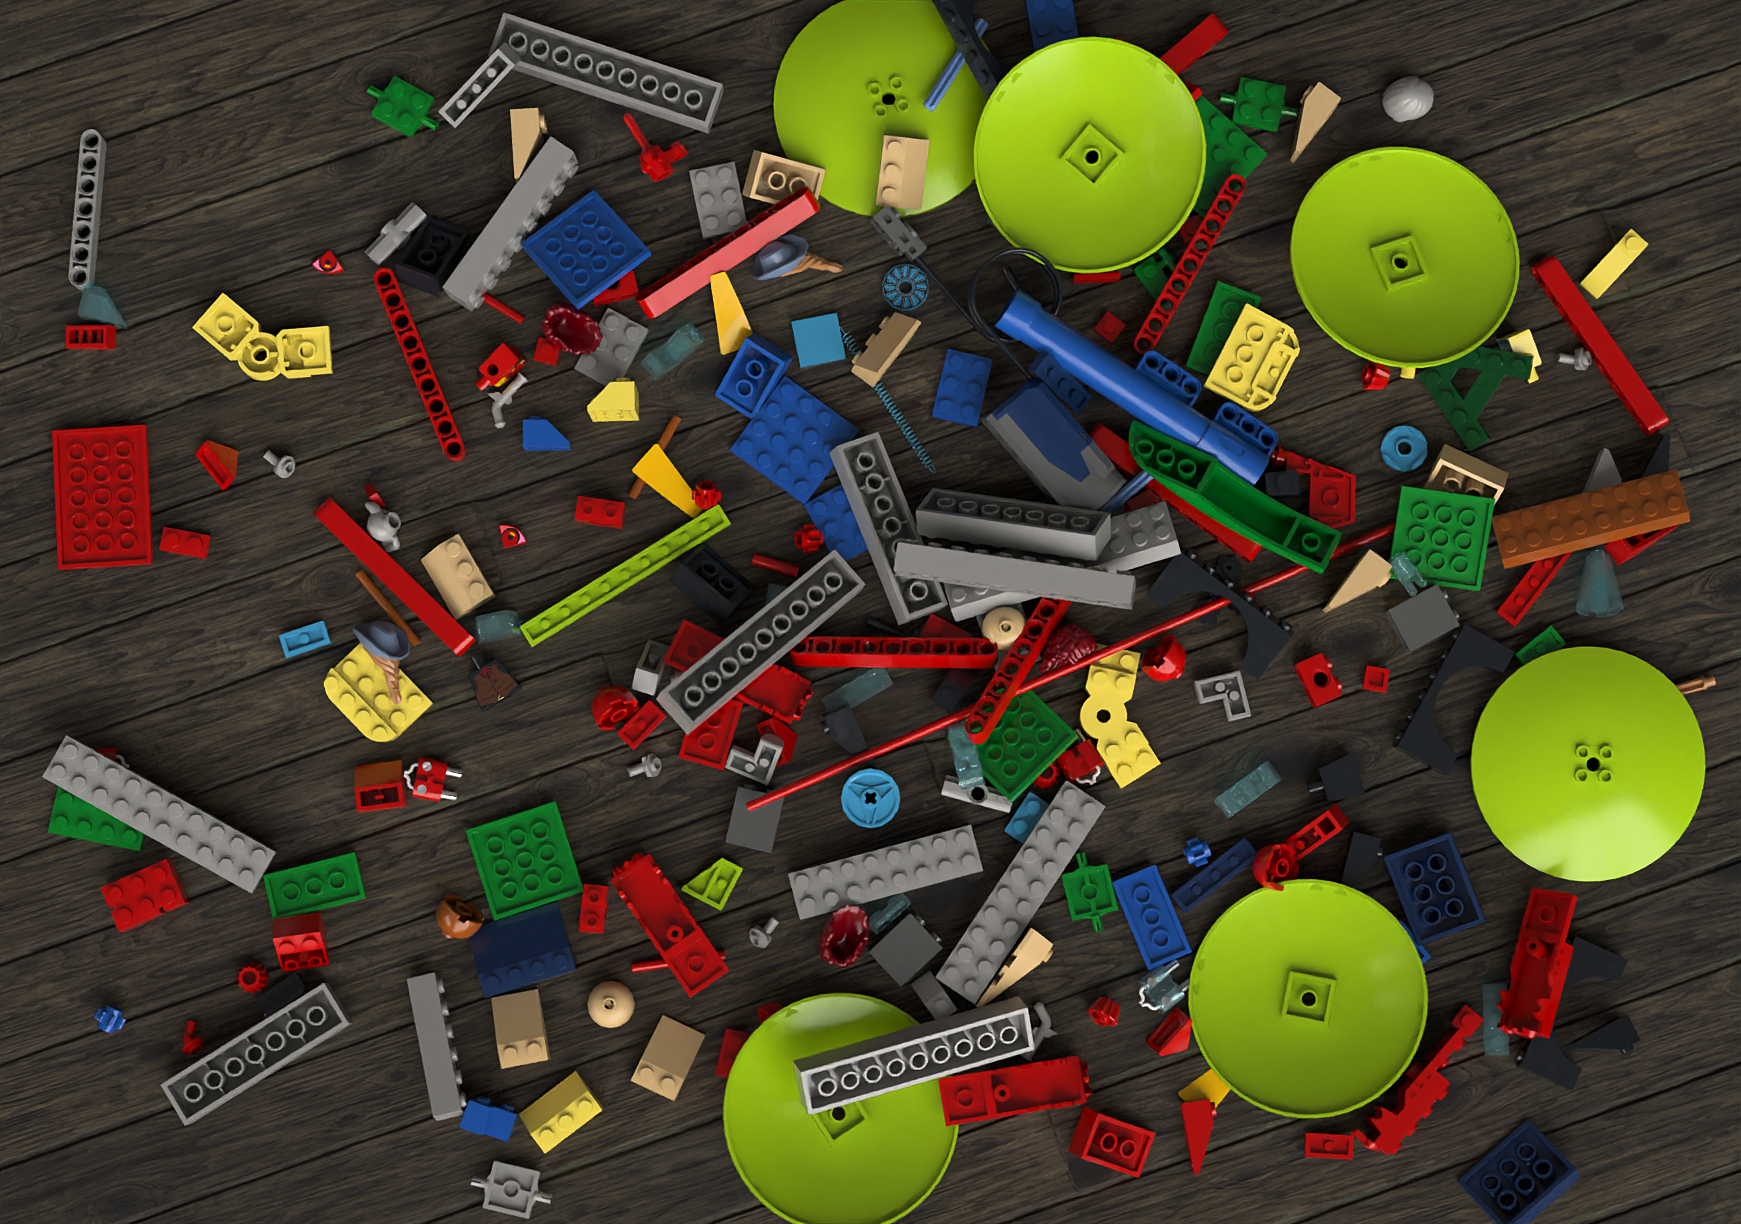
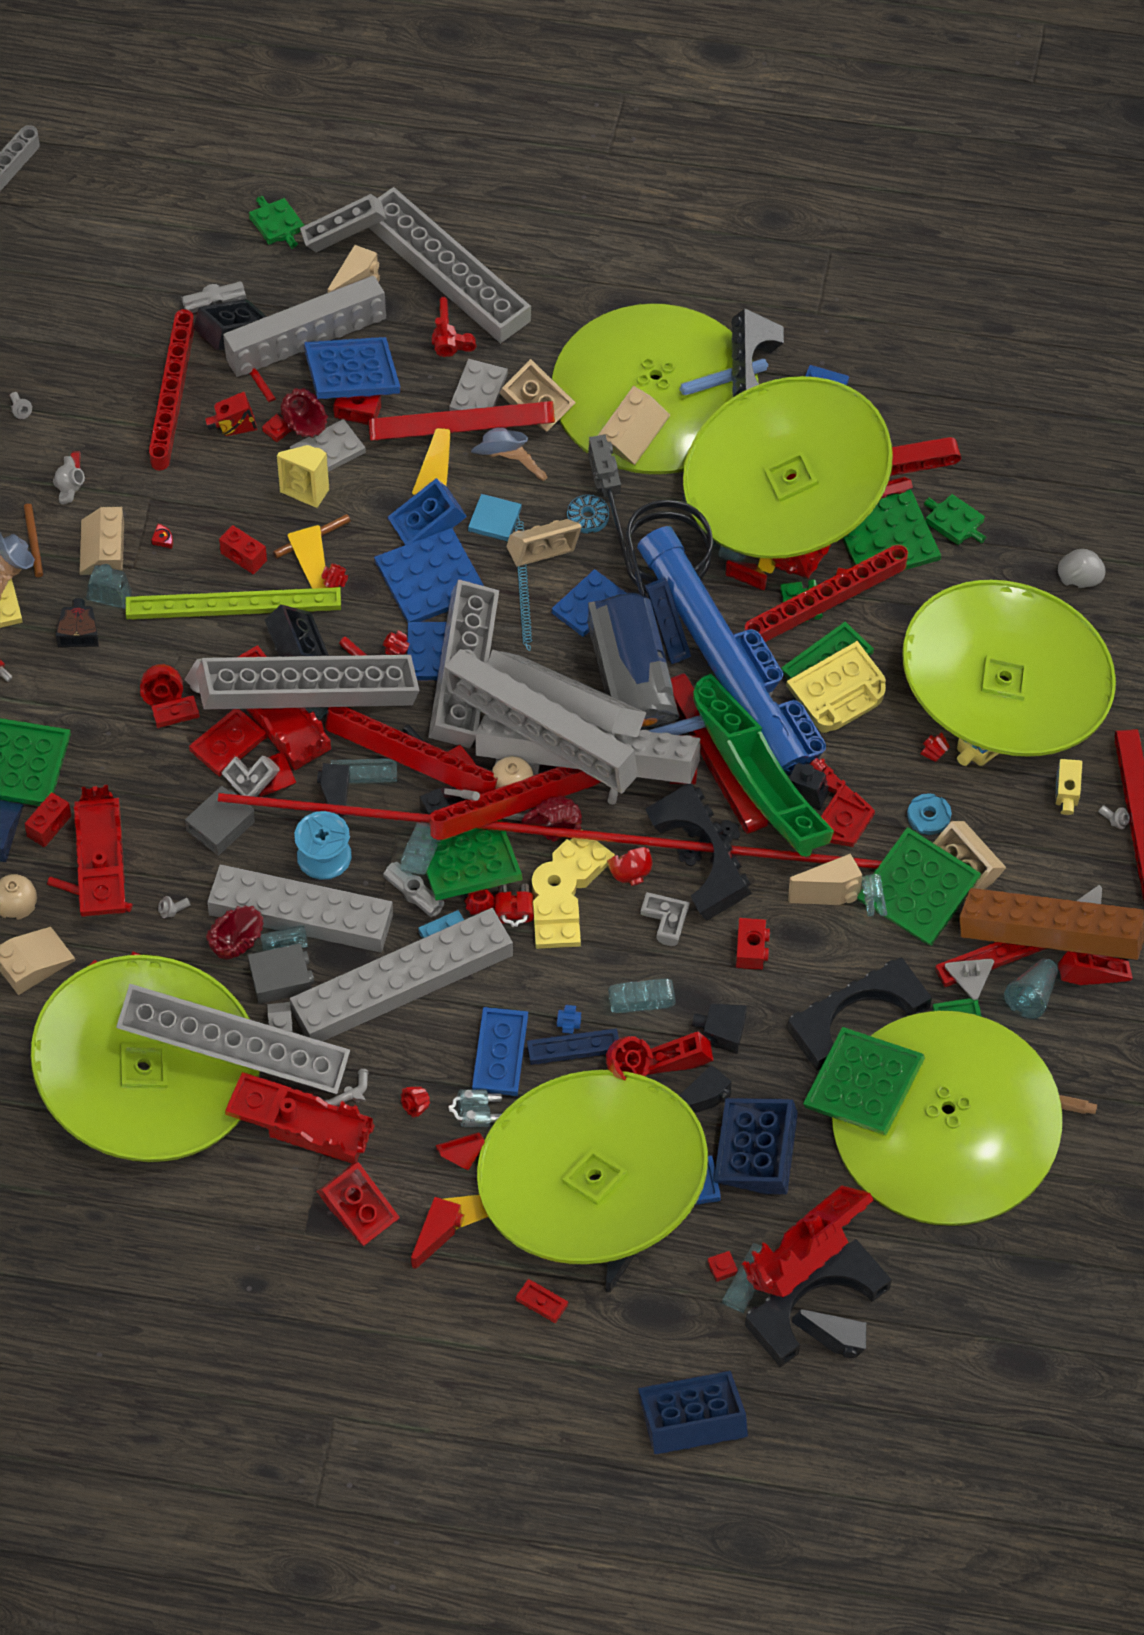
camera: 30 degrees right, 25 degrees down
light yellow plate [192,293,333,381] -> none
red tile [312,251,344,274] -> none
red beam [313,497,476,657] -> none
light grey piece [487,372,528,428] -> none
blue slope [523,416,572,451] -> none
light grey plate [627,753,661,777] -> none
clear light blue brick [640,323,705,380] -> none
lime wing [681,858,743,911] -> none
tan wedge [975,928,1054,1008] -> none
green plate [1061,852,1118,933] -> none
red plate [1093,311,1126,345] -> none
tan slope [1290,82,1341,163] -> none
red piece [1350,1027,1467,1155] -> none
red plate [1362,665,1390,693] -> none
dark grey brick [1384,584,1460,653] -> none
dark green plate [1418,346,1534,452] -> none
none -> light grey piece [444,788,480,801]
none -> green plate [803,1027,925,1136]
none -> light grey piece [945,959,994,1001]

